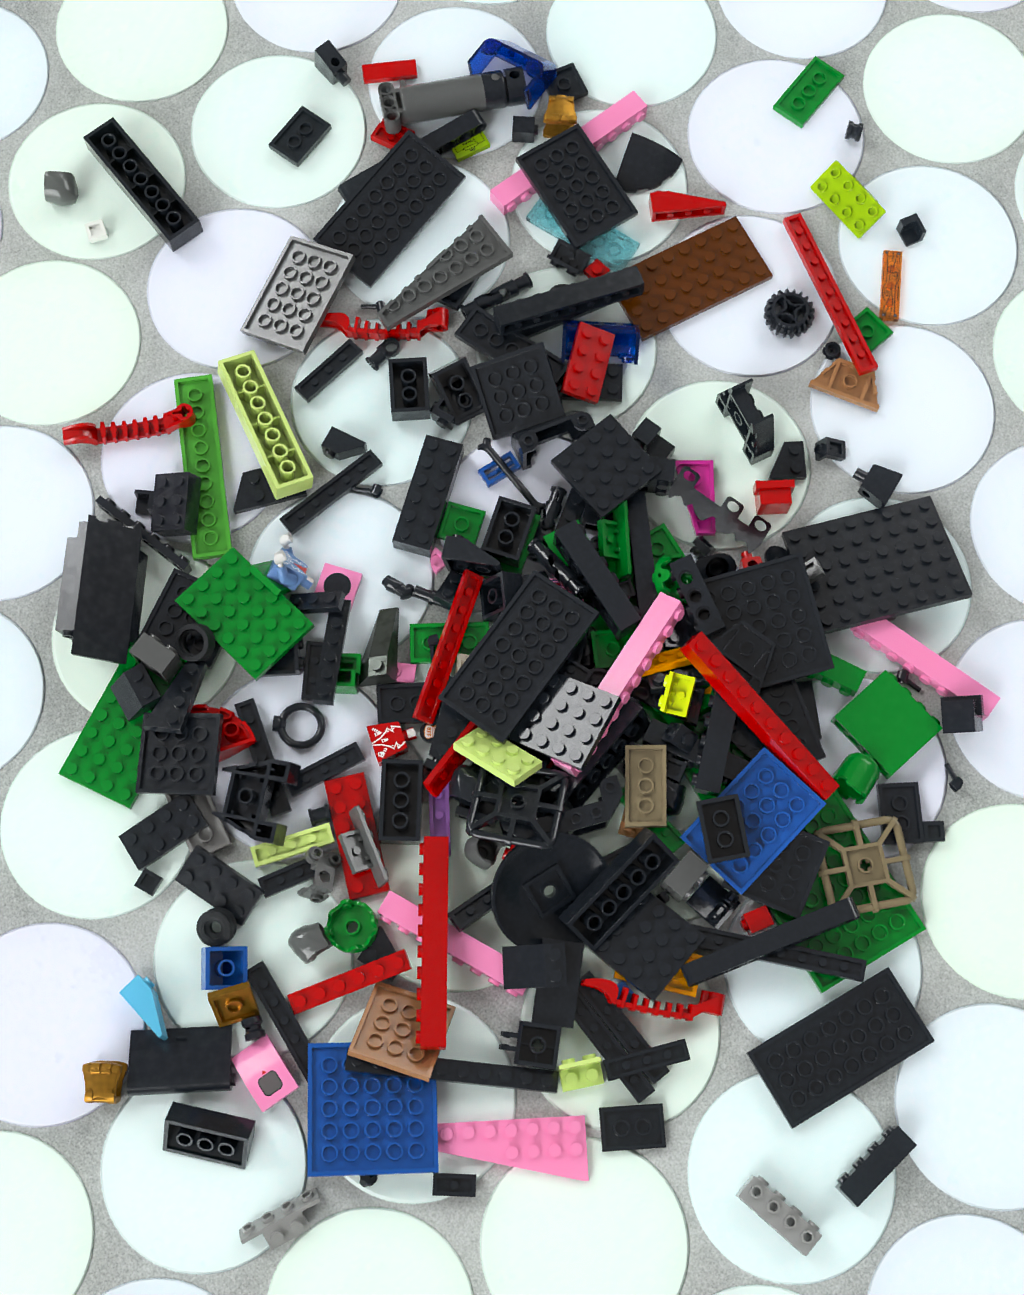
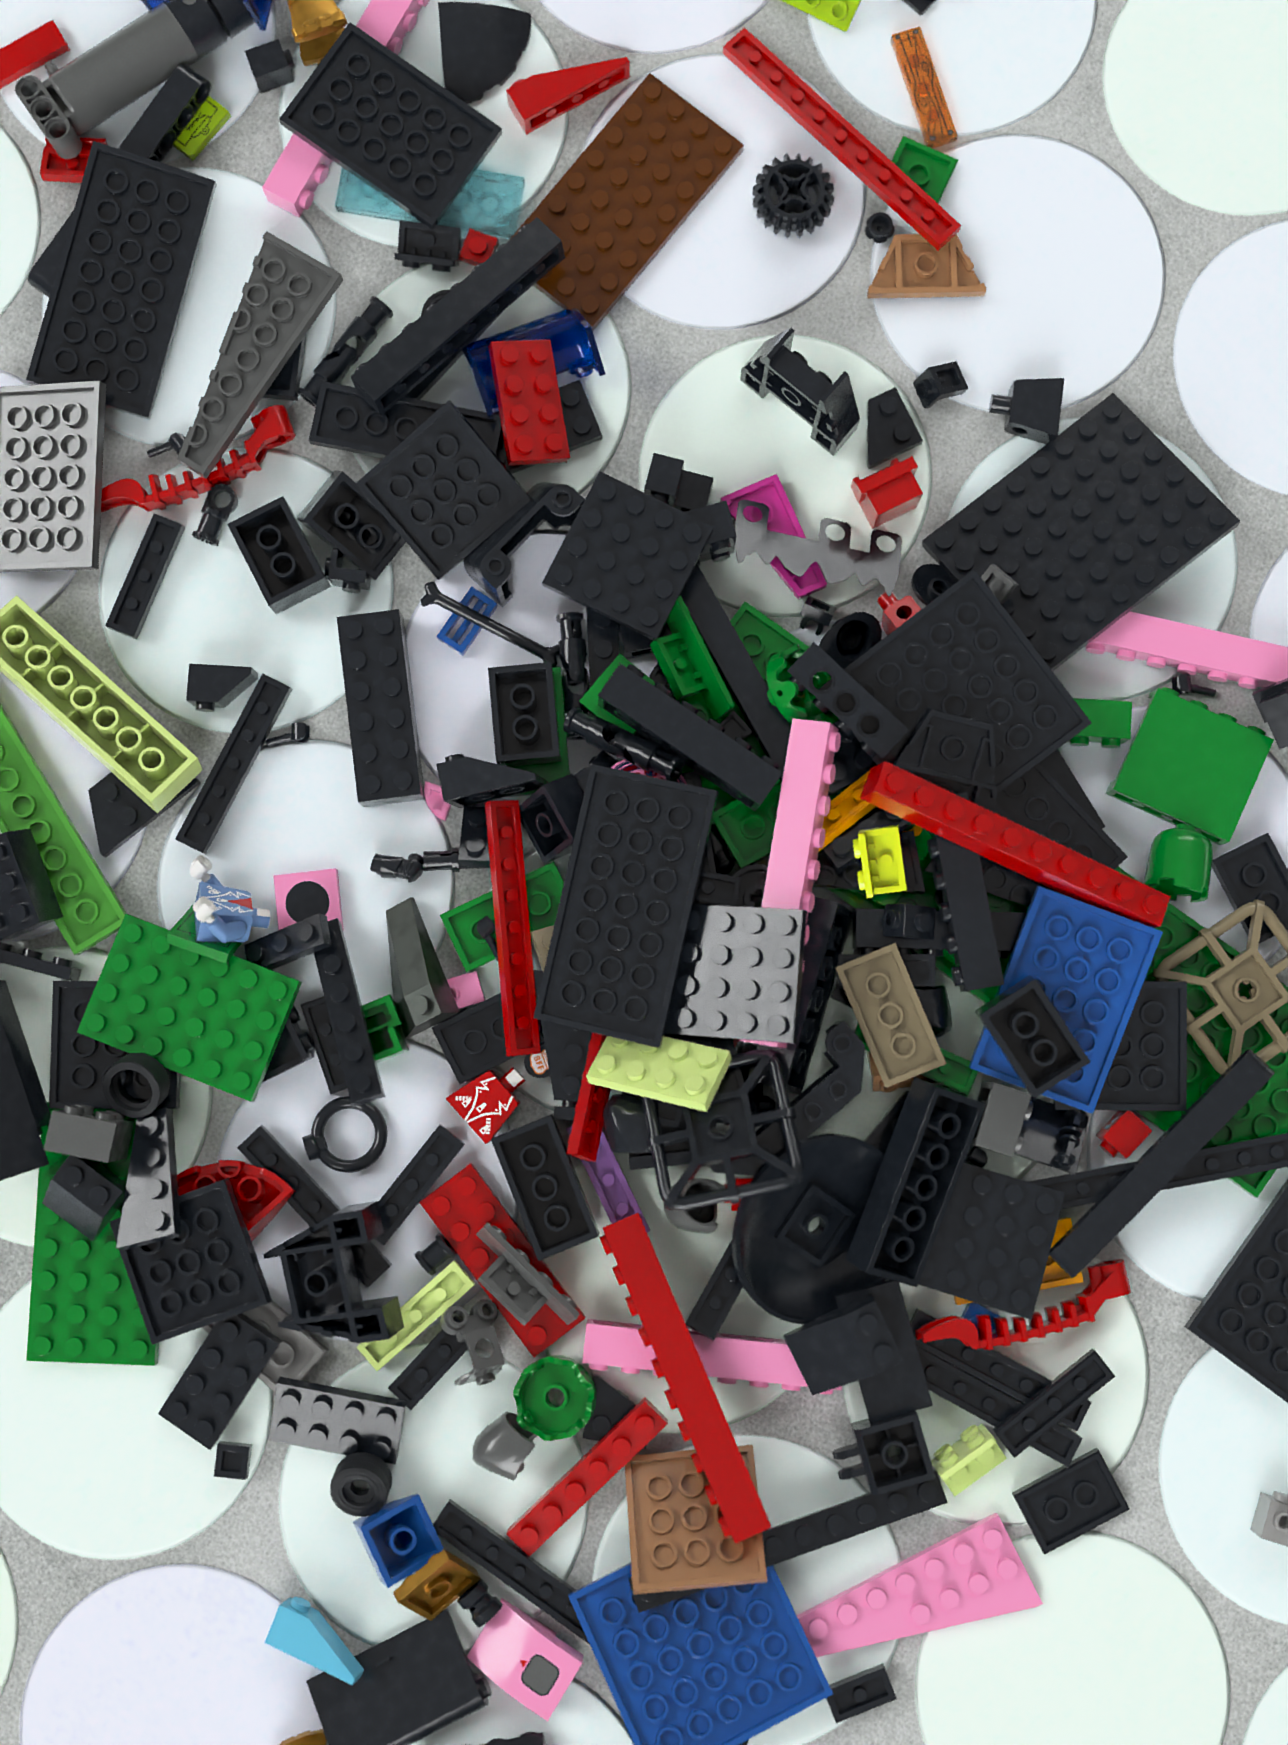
camera: 20 degrees left, 10 degrees up
green tile [437,501,486,545] -> none

